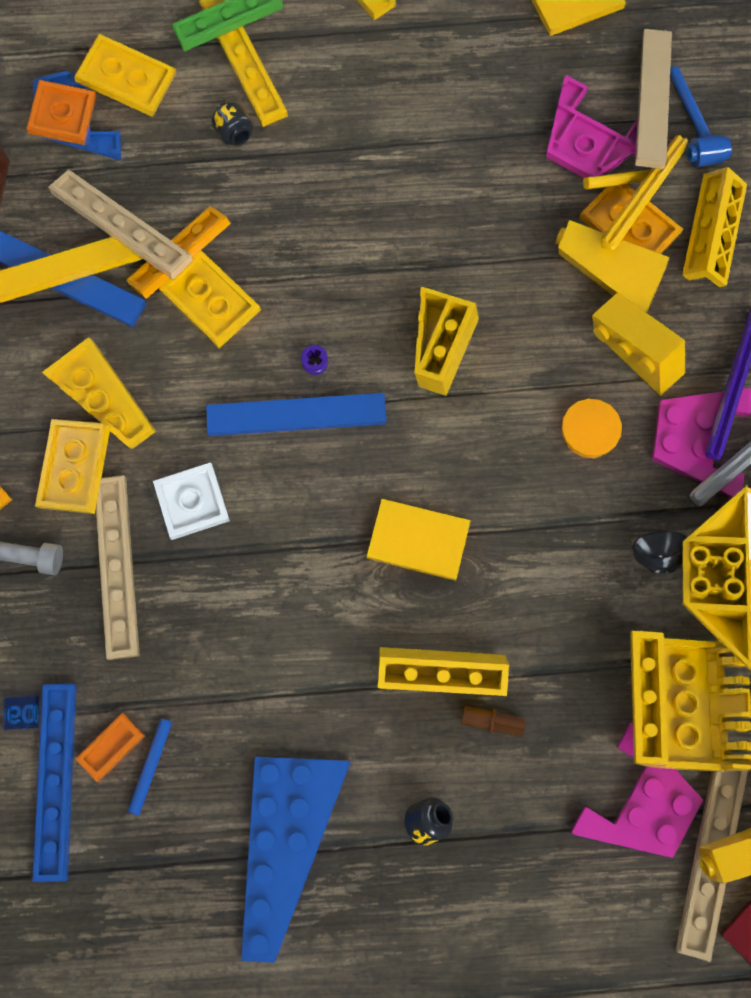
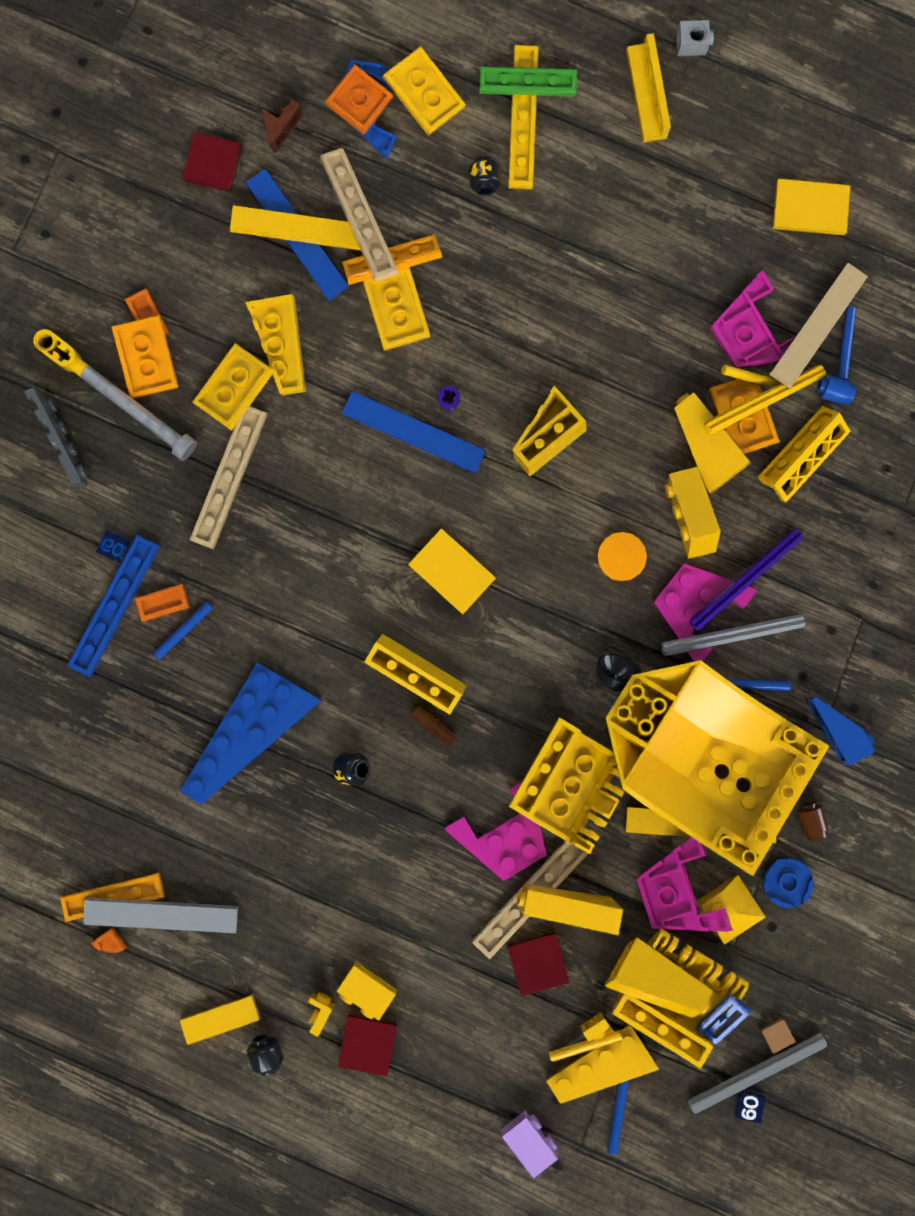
camera: 25 degrees right, 10 degrees up
white plate [153,463,230,540] -> none

